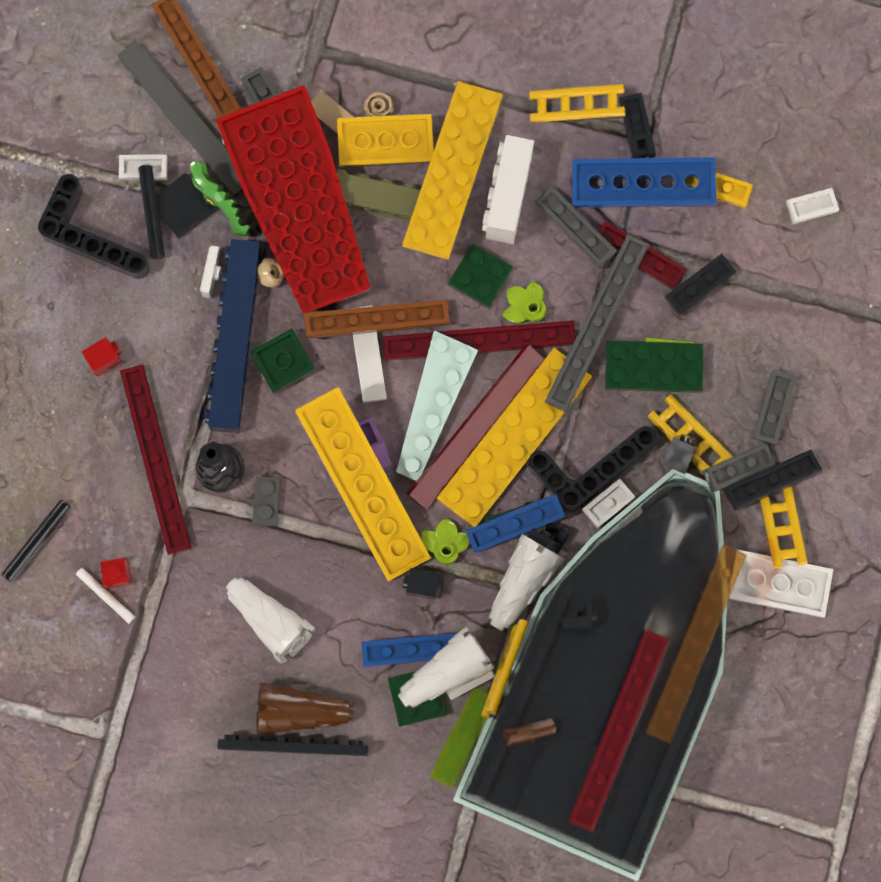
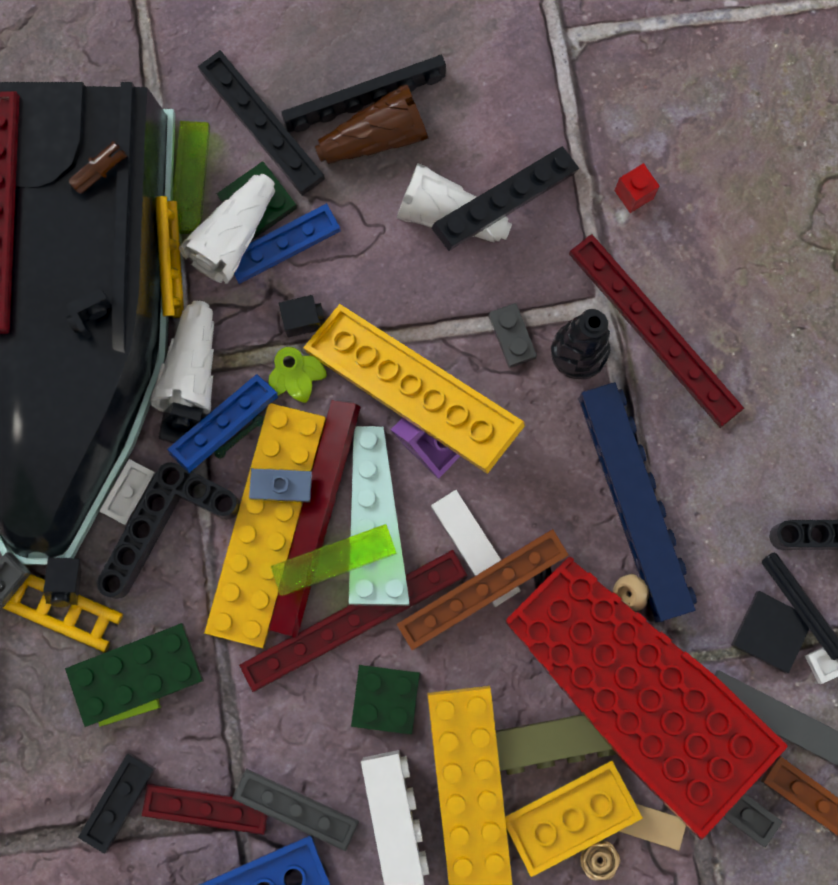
camera: 155 degrees right, 0 degrees up
black axle [2,500,71,582] -> none
white bar [76,568,135,624] -> none
red brick [81,337,122,376] -> none
bright green animal [190,161,252,236] -> none
white plate [200,246,221,298] -> none
dark green plate [250,328,315,394] -> none
lime plate [502,282,547,324] -> none
dark grey tile [544,234,649,413] -> none
none -> black plate [198,50,325,196]
none -> sand blue plate [249,468,312,502]
none -> clear neon green plate [271,524,397,596]
none -> black plate [431,146,579,251]

